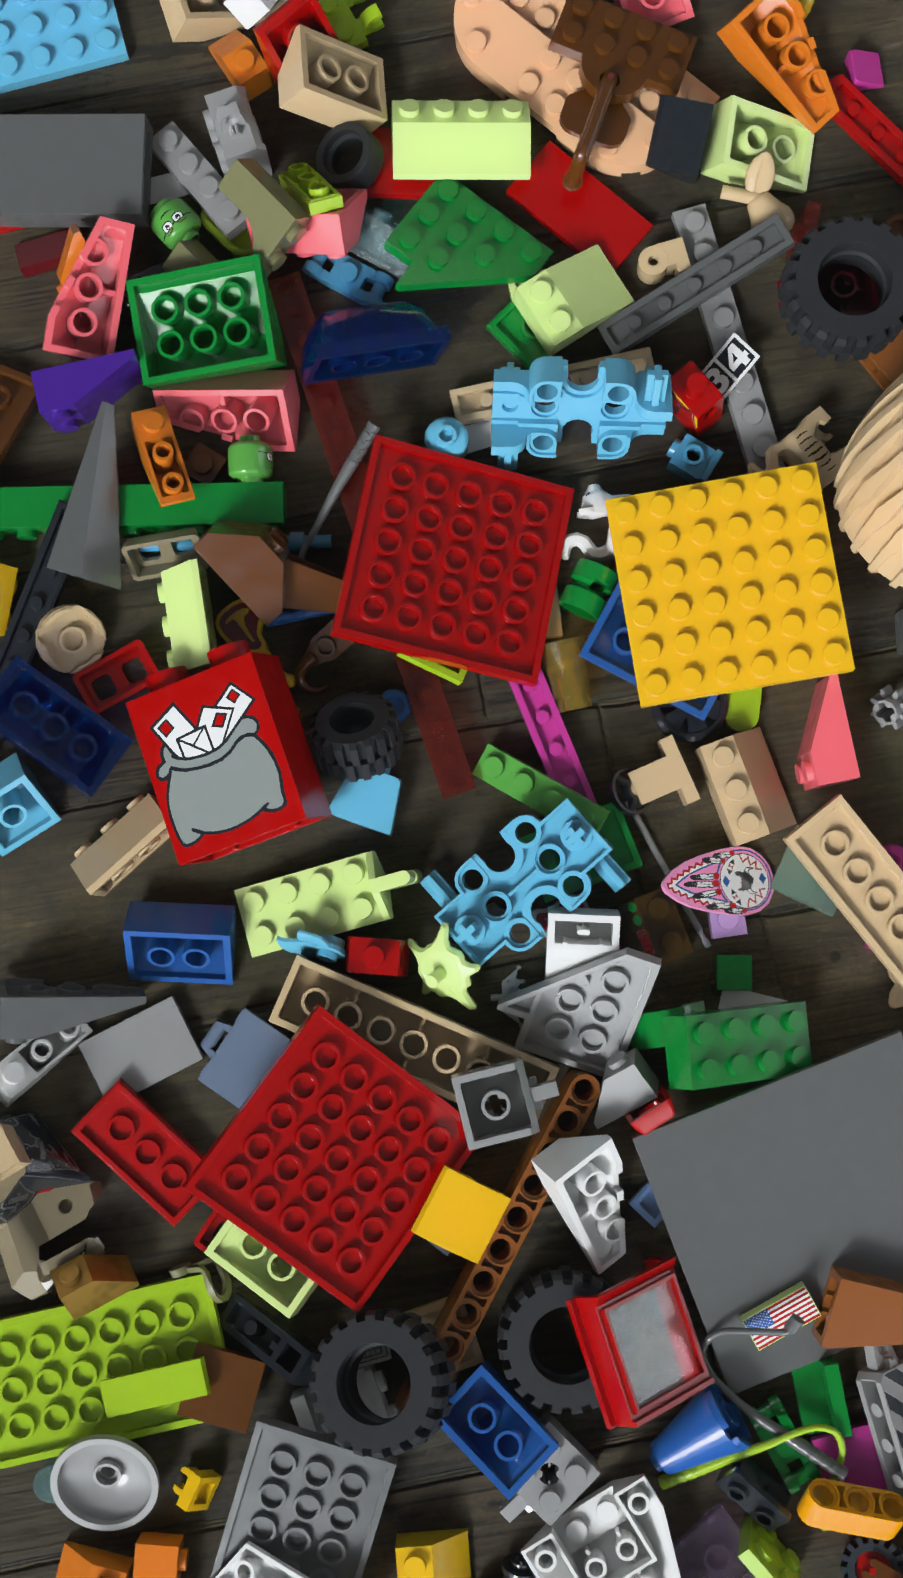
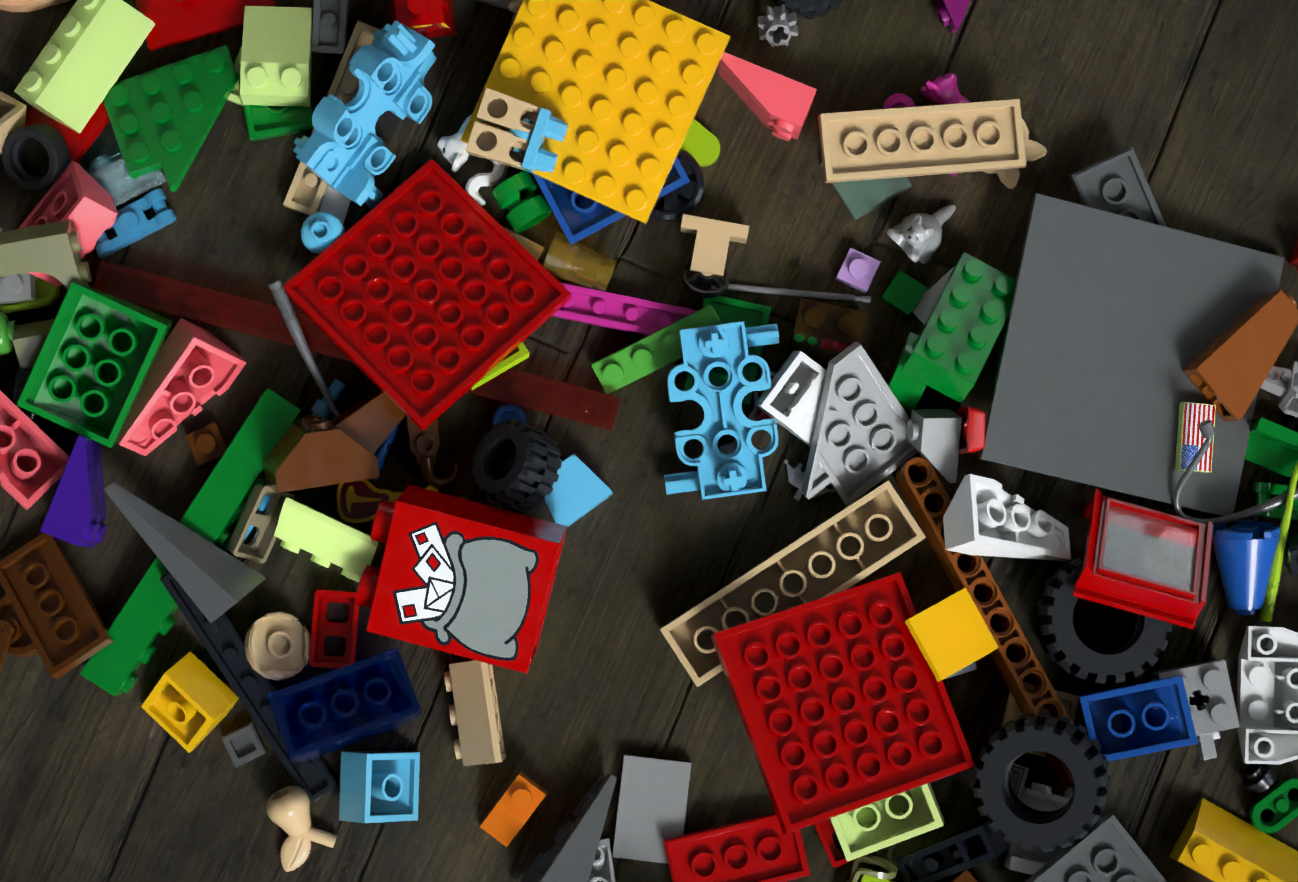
camera: 60 degrees left, 0 degrees up
blue slope [123,901,237,985] -> none
orange slope [131,405,195,507] -> none
sand blue piece [198,1008,291,1108] -> none
bright green head [228,435,273,482] -> none
yellowish green hinge [234,851,423,958] -> none
medium azure plate [276,930,346,963] -> none
lime tile [278,162,344,216] -> none
clear blue windscreen [301,301,451,385] -> none
red torso [342,935,410,976] -> none
yellowish green piece [407,922,481,1010] -> none
light grey hinge [451,1057,560,1151] -> none
medium blue tile [628,1181,663,1228] -> none
shield [661,846,774,916] -> none
dark azure brick [666,433,724,484] -> none
tan slope [694,727,797,847] -> none
none -> tan hips [465,88,568,174]
none -> orange slope [480,772,548,847]
none -> light grey animal [886,204,956,264]

